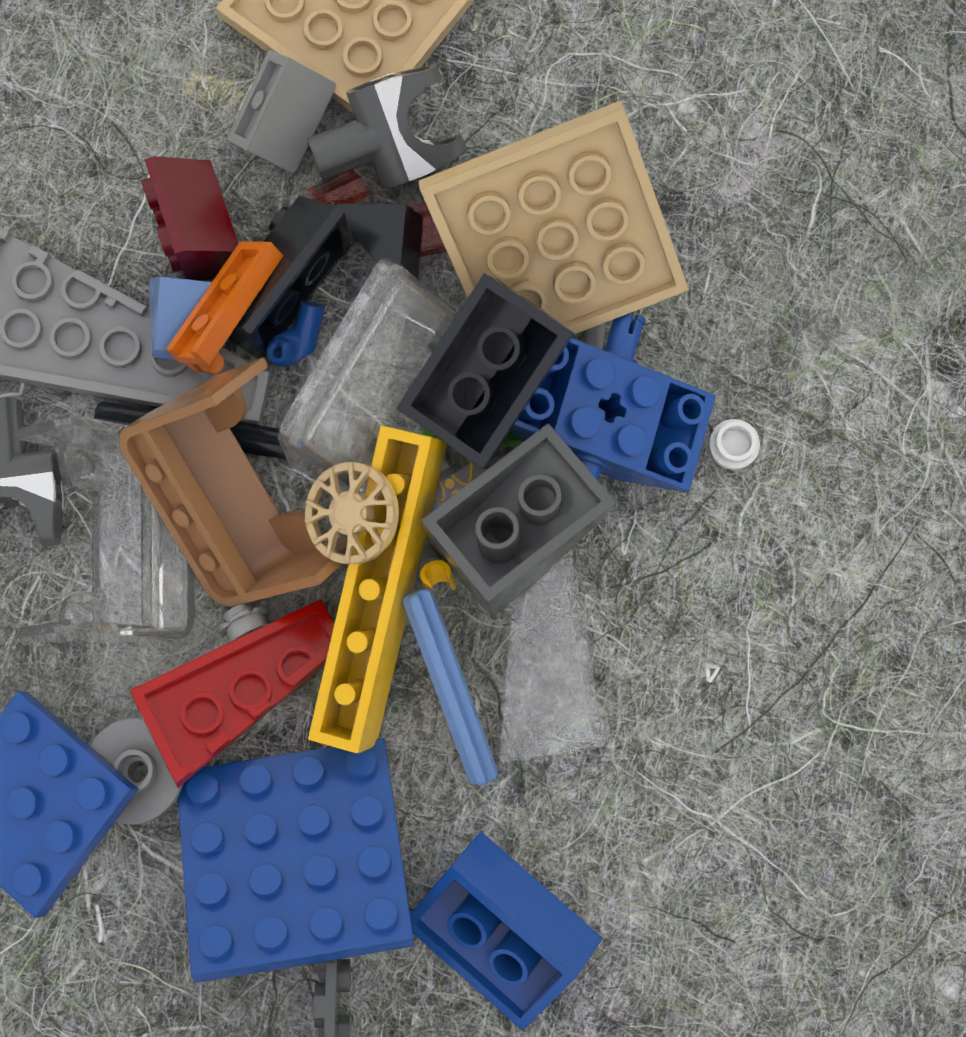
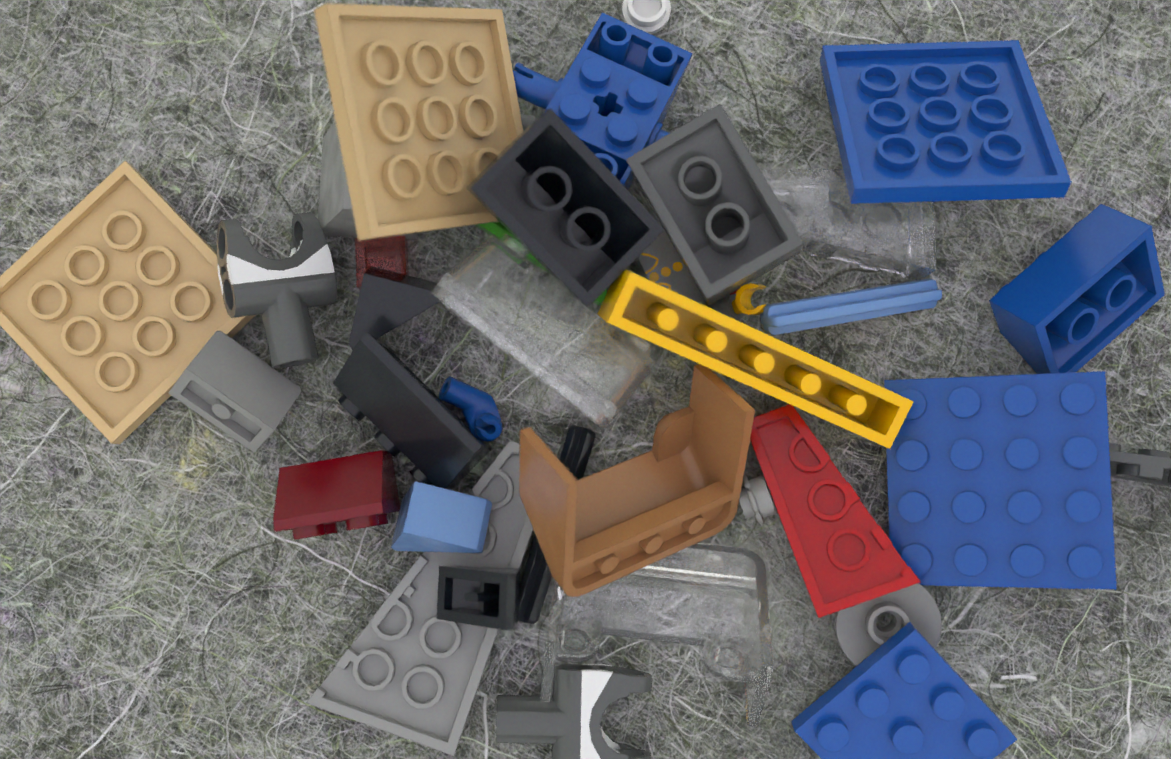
camera: 75 degrees left, 5 degrees up
orange hinge [165,241,284,374] -> none
tan wheel [305,462,399,564] -> none
clear red tile [307,170,369,206] -> none
none -> black slope [437,566,521,630]
none -> blue plate [820,40,1072,204]

